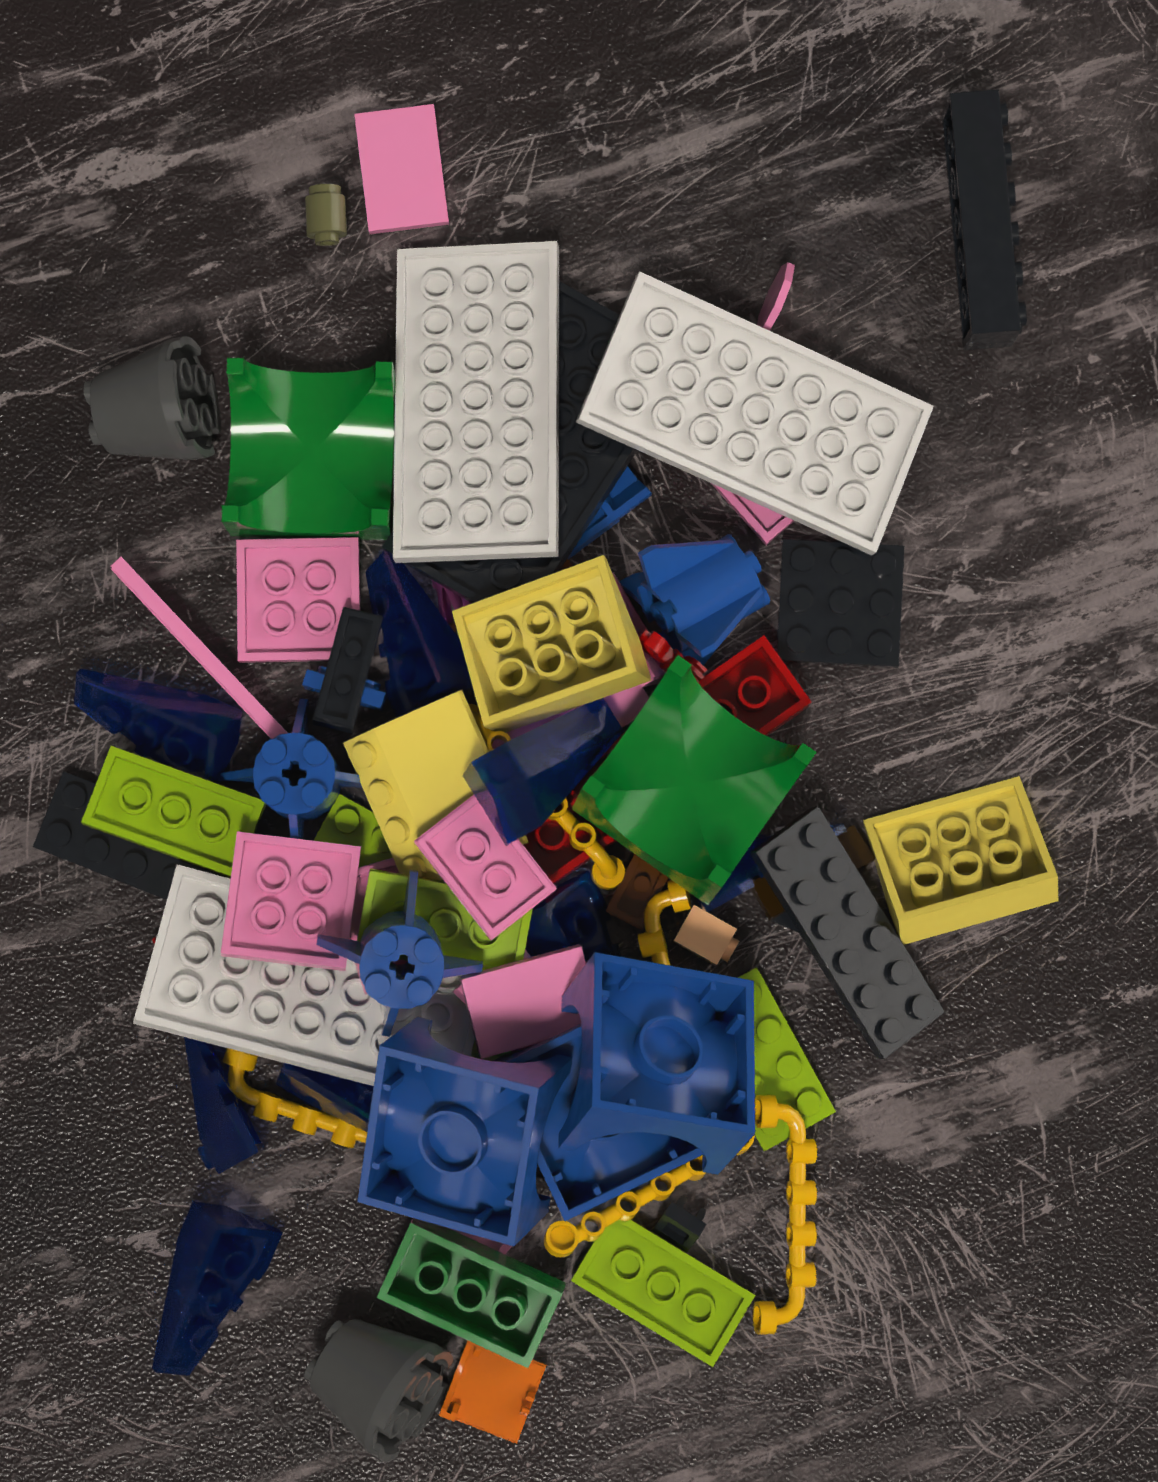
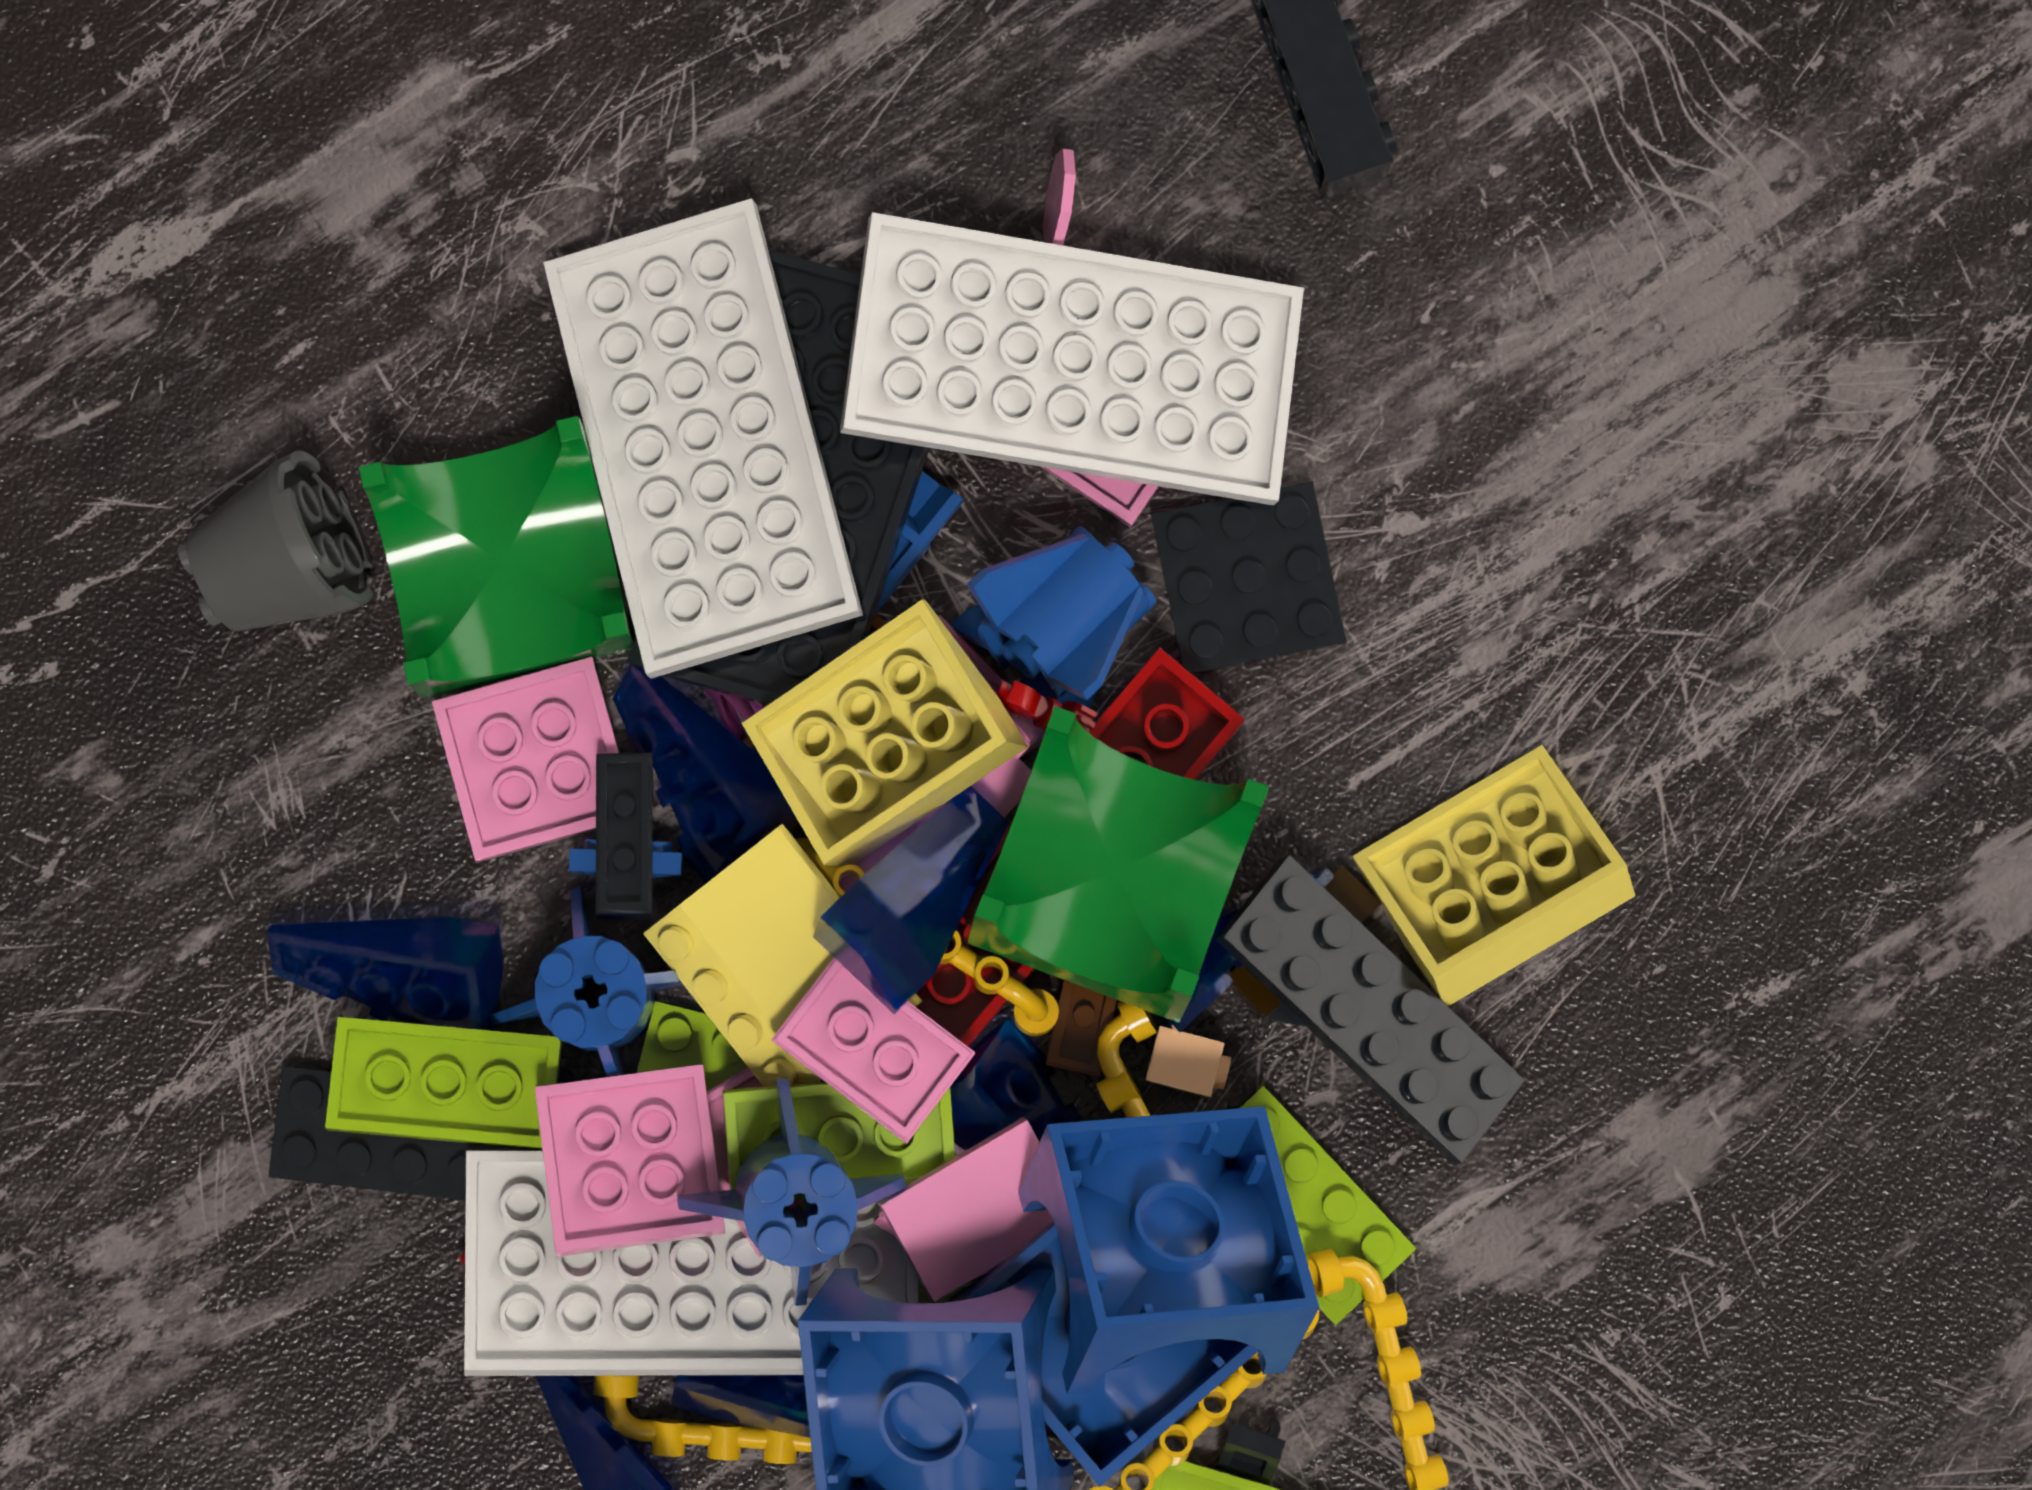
camera: 15 degrees left, 0 degrees up
bright pink tile [111,557,288,739] -> none
olive brick [305,184,347,246] -> none
bright pink tile [354,104,449,235] -> none

